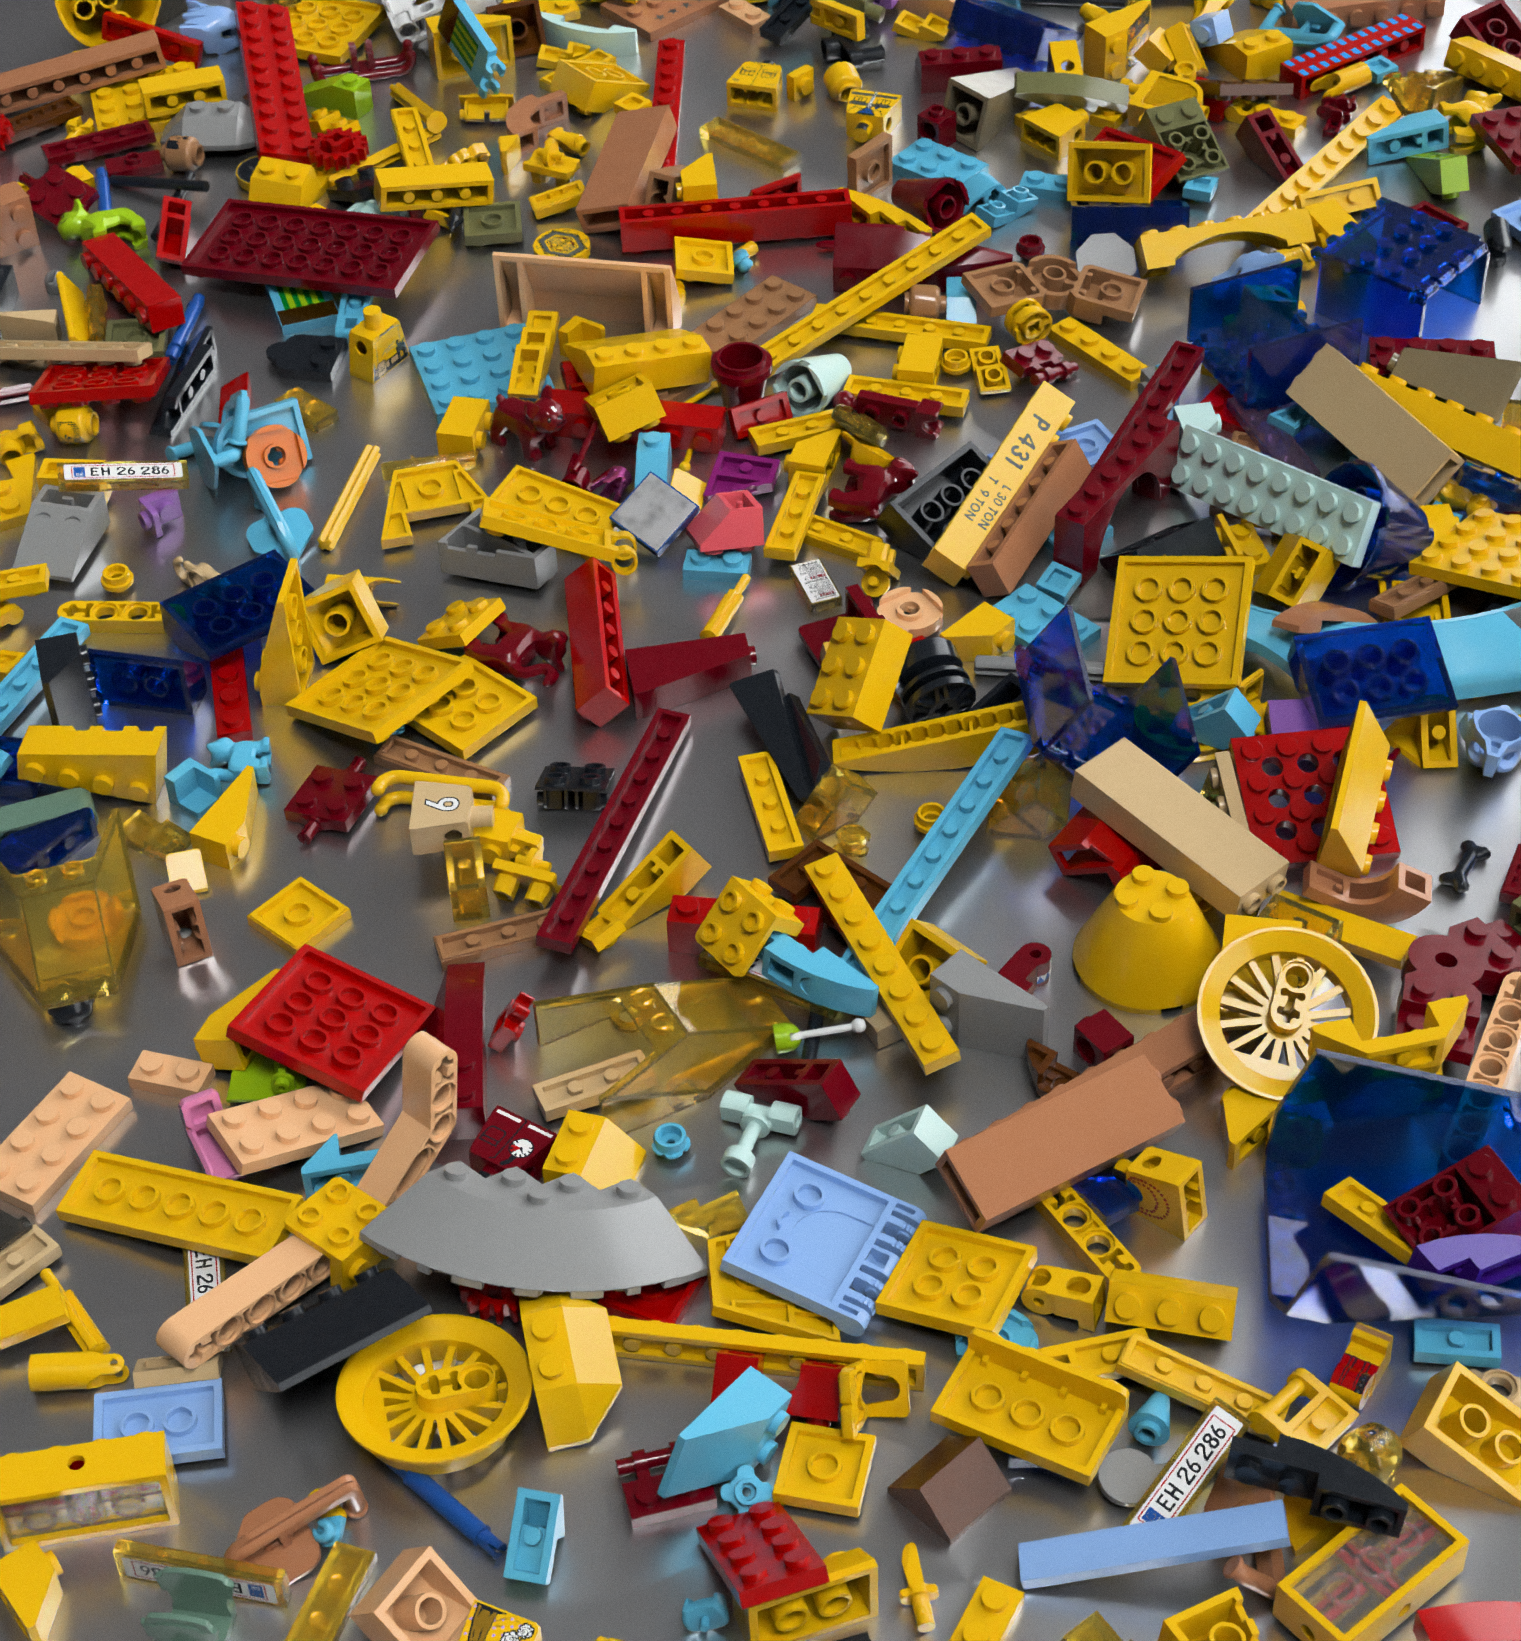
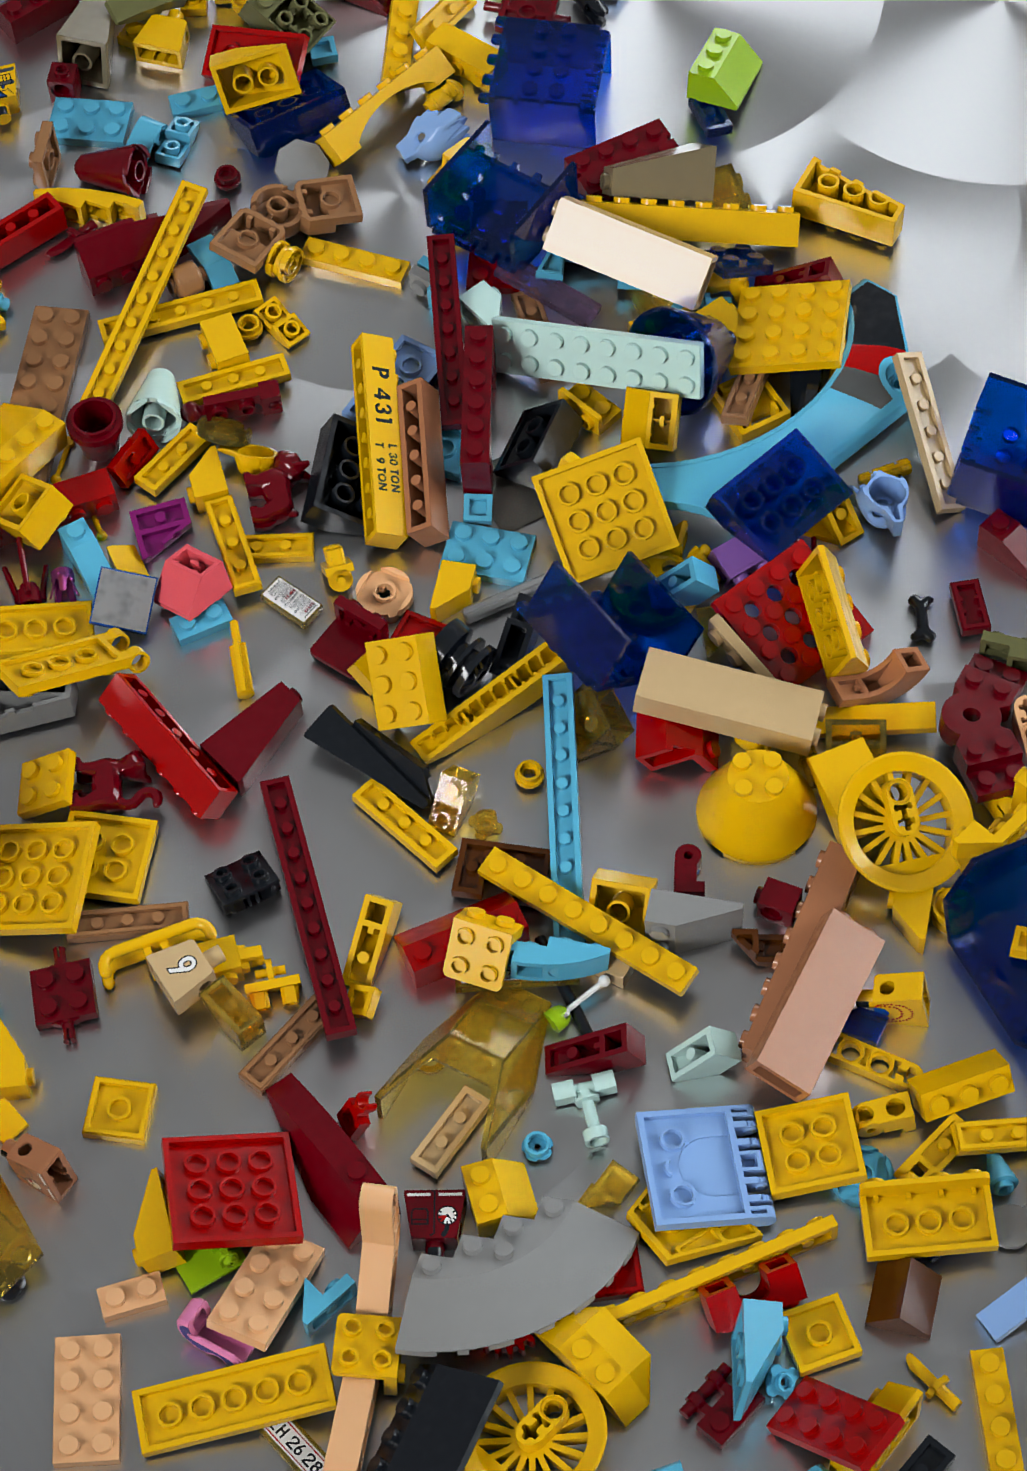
camera: 30 degrees left, 15 degrees up
yellow piece [838,1359,911,1440] -> none
dark red plate [1000,339,1079,386] -> none
nougat slope [1271,601,1378,634] -> none

